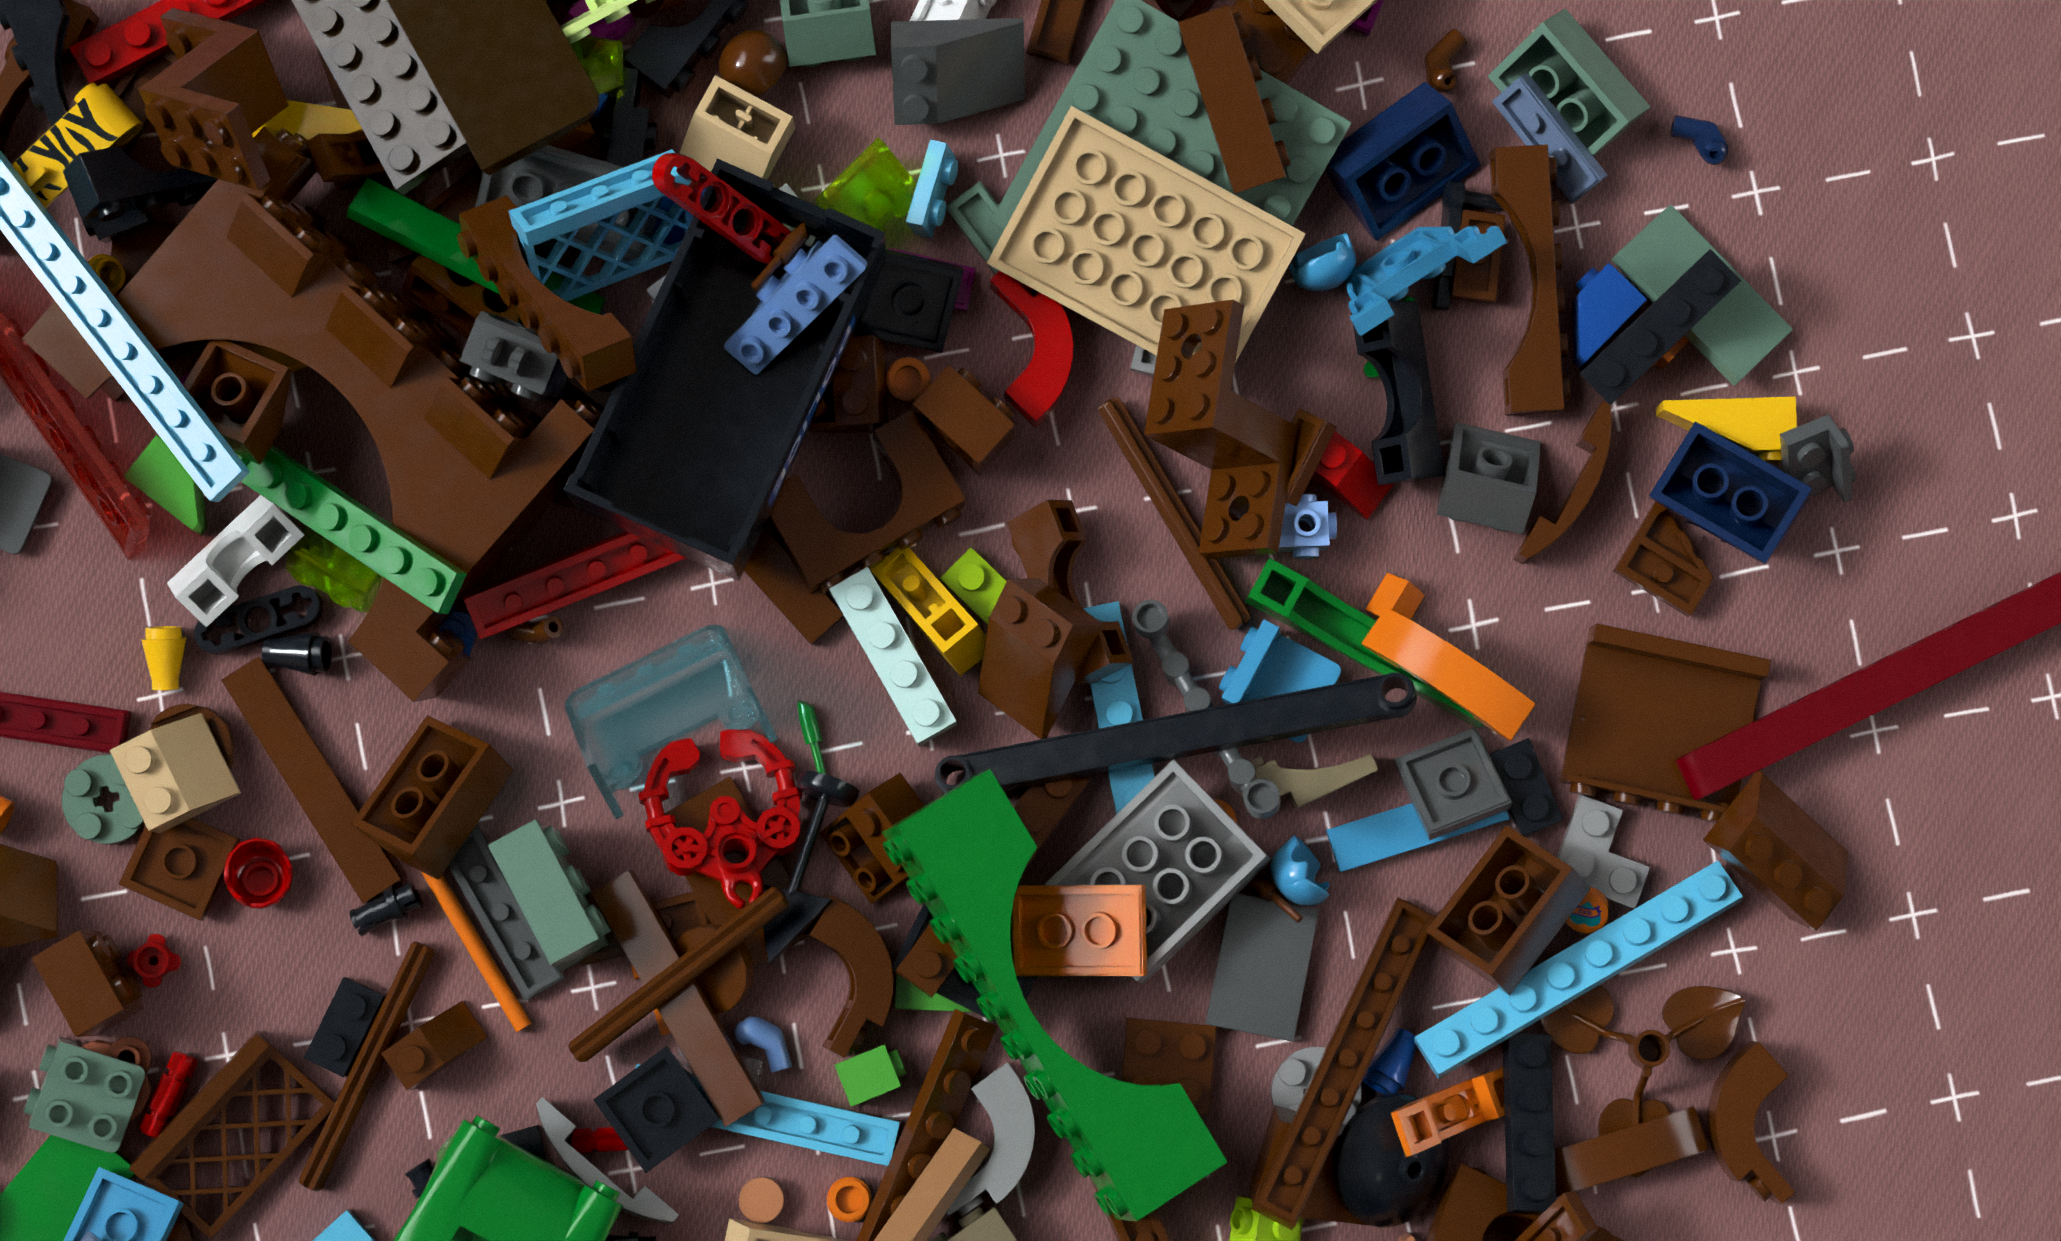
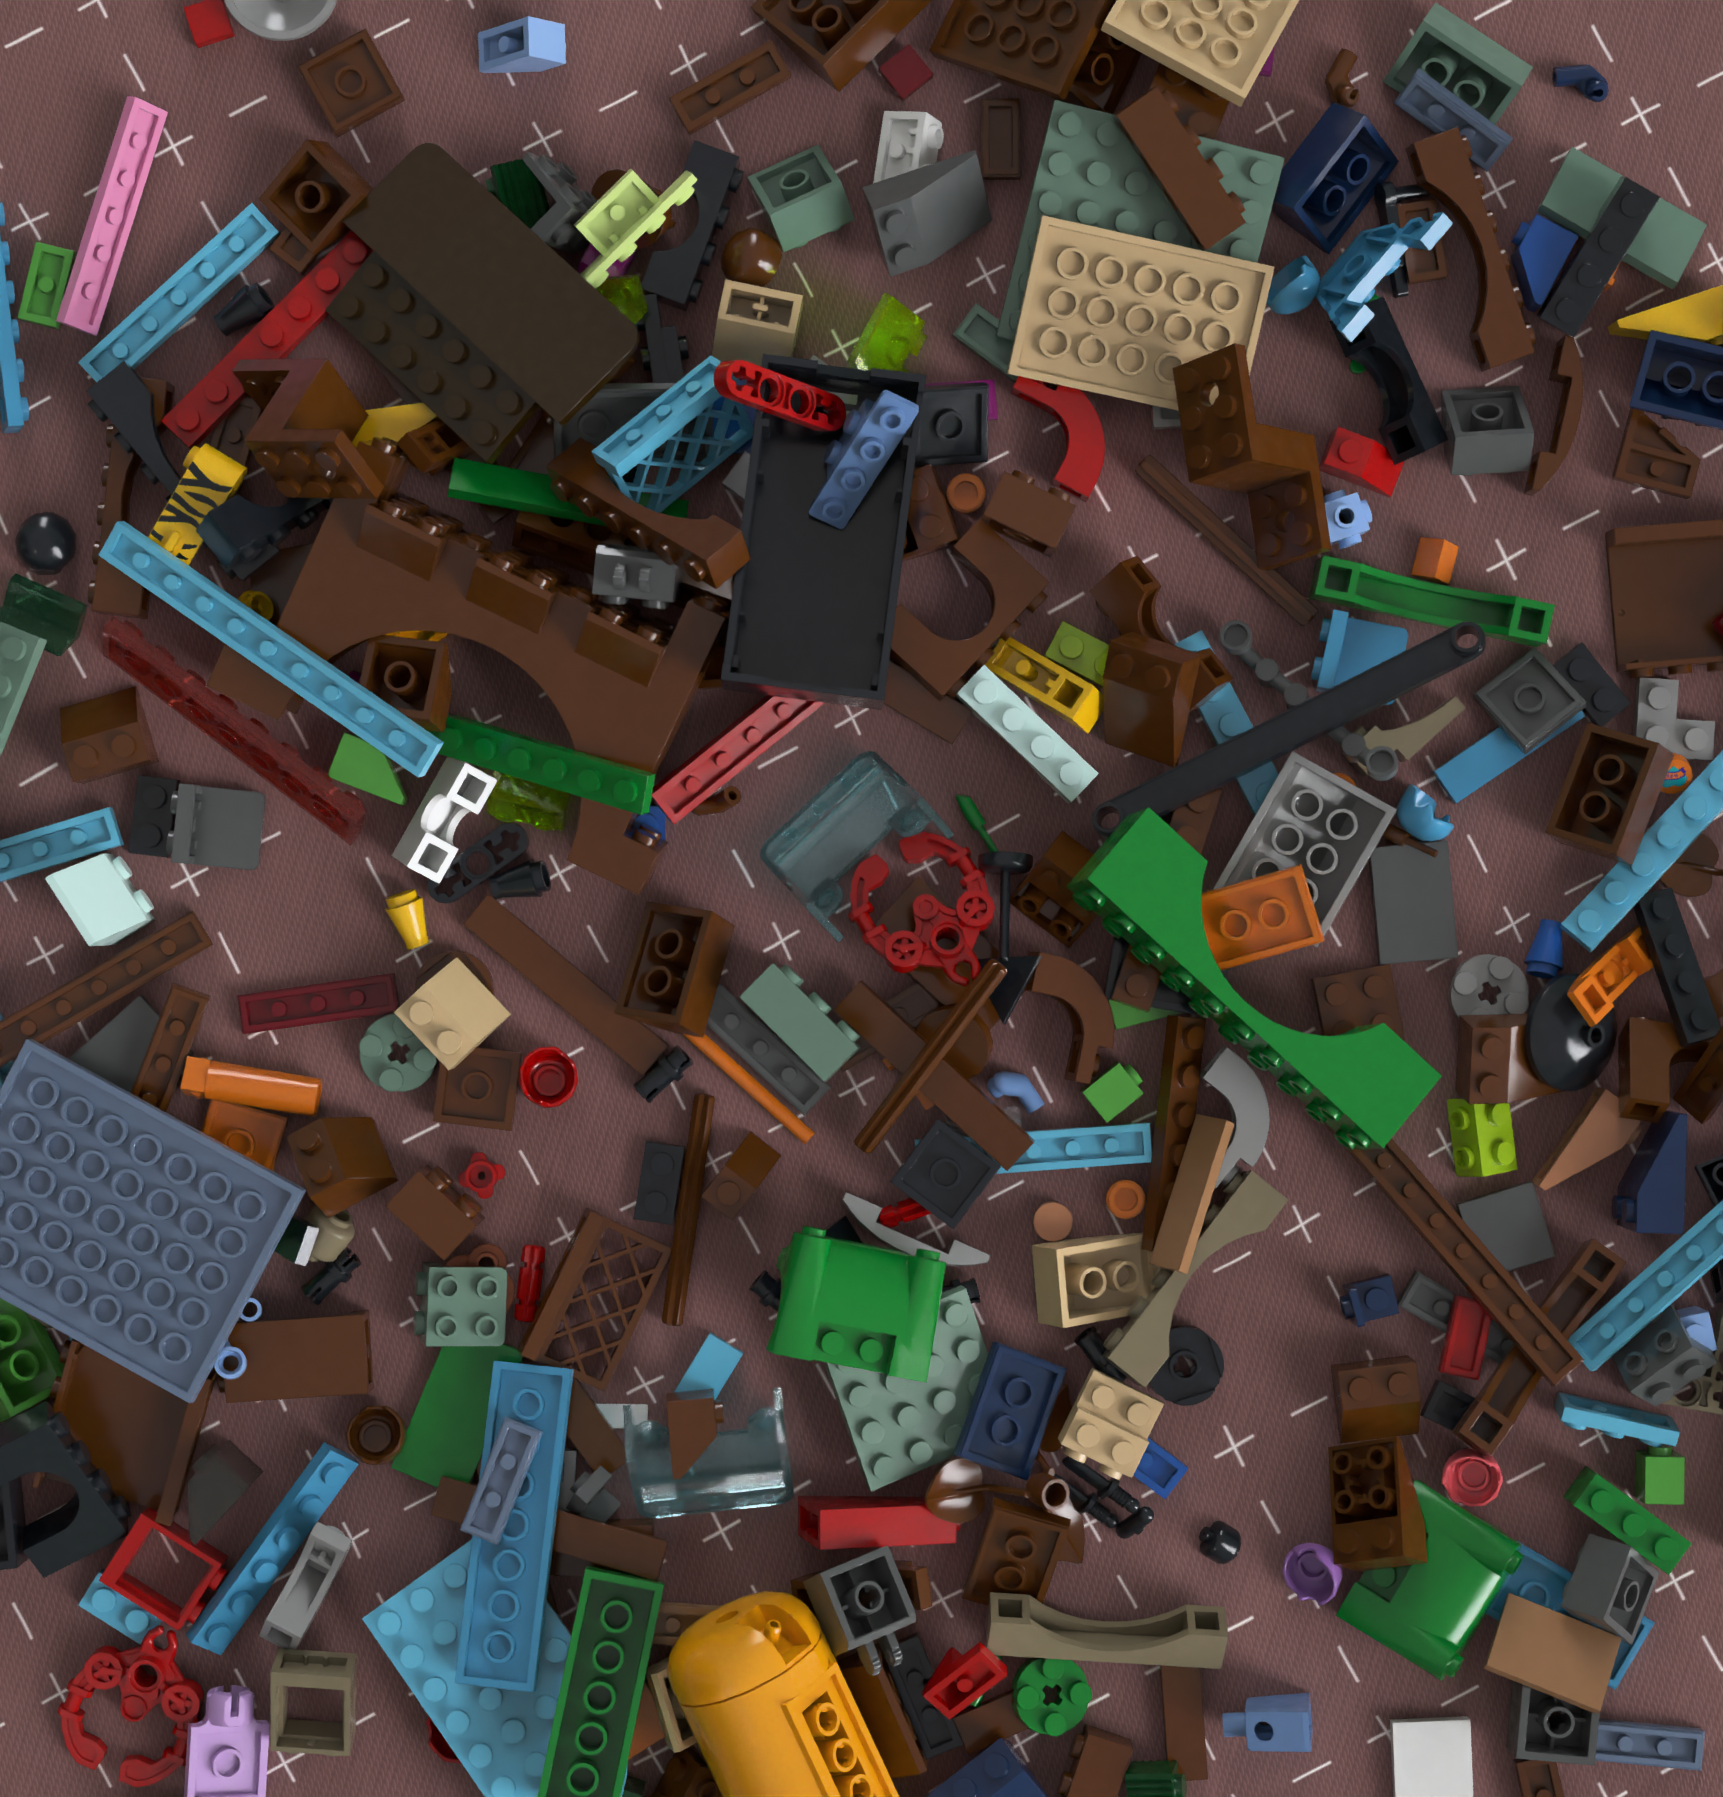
camera: 10 degrees left, 5 degrees up
reddish brown piece [751,222,809,291] -> none
medium azure plate [906,140,958,239] -> none
reddish brown tile [1251,897,1436,1230] -> none
reddish brown tile [1285,408,1337,506] -> none
orange slope [1361,607,1536,742] -> none

